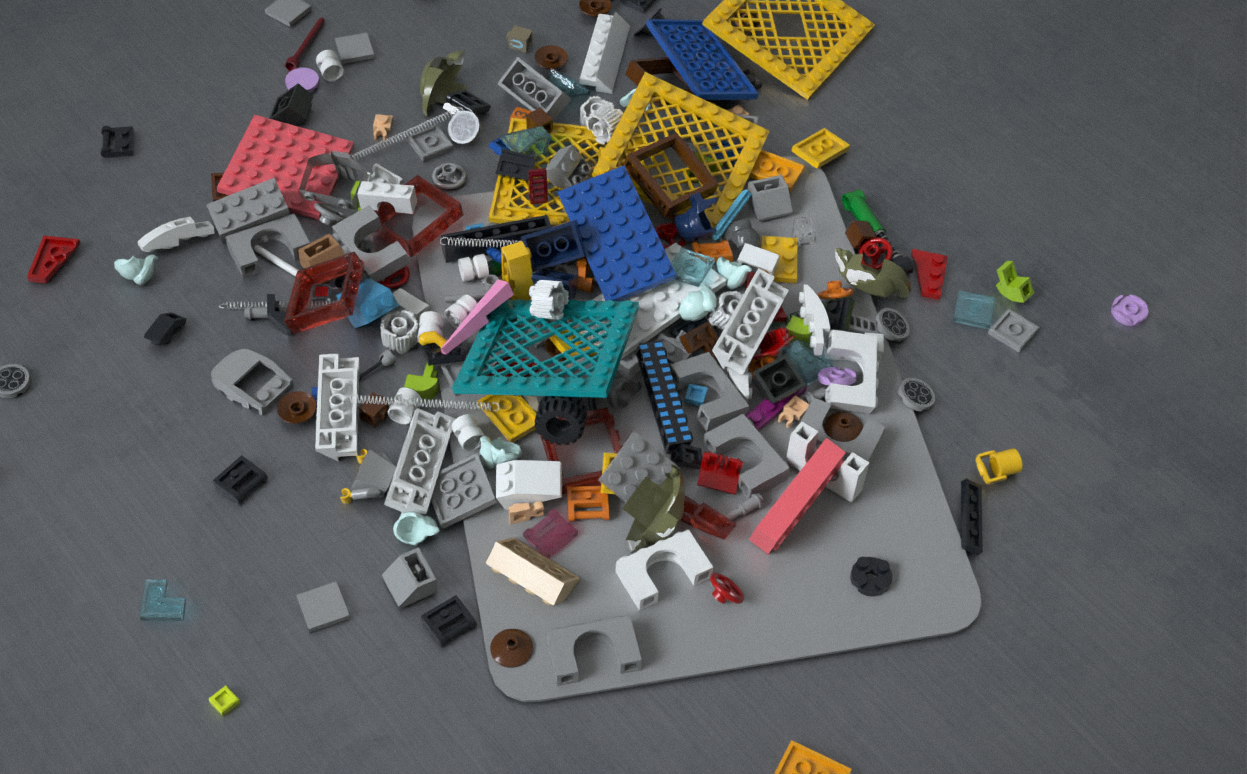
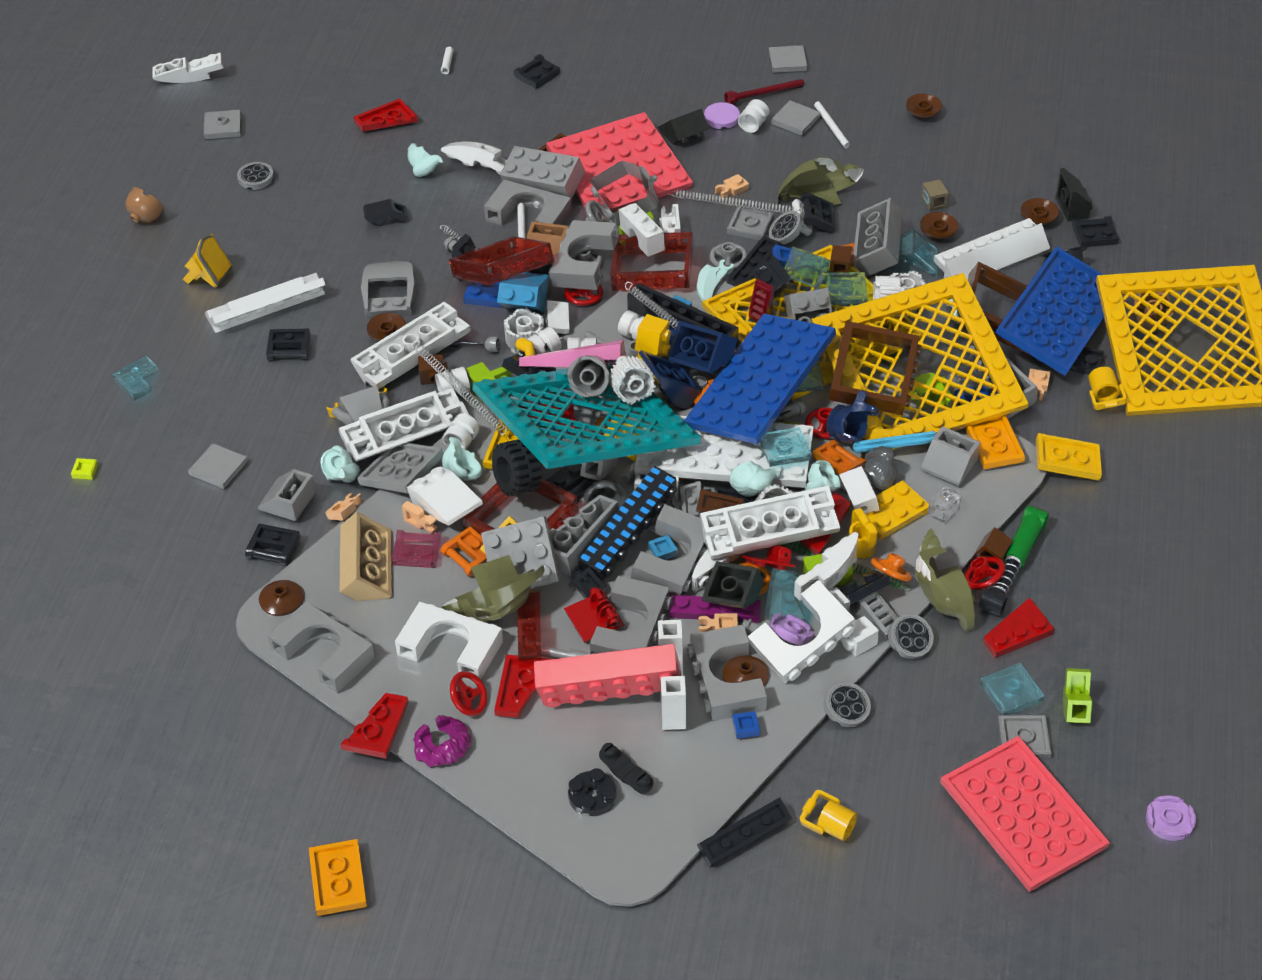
camera: 55 degrees right, 5 degrees down
none -> yellow piece [182,233,232,288]
none -> white slope [205,272,325,333]
none -> light nougat plate [325,493,363,521]
none -> red wing [340,693,409,759]
none -> magenta piece [413,715,472,768]
none -> white piece [441,47,454,74]
none -> blue plate [463,275,502,308]
none -> red wing [494,654,551,718]
none -> light grey wedge [549,495,619,576]
none -> light grey cone [567,356,609,397]
none -> black piece [599,742,654,794]
none -> light aqua piece [696,259,734,301]
none -> black plate [727,236,780,287]
none -> blue plate [732,711,760,739]
none -> white bar [814,101,850,149]
none -> clear light blue plate [825,272,868,304]
none -> yellow piece [849,508,878,559]
none -> coral plate [940,736,1110,892]
none -> yellow piece [1088,367,1127,410]

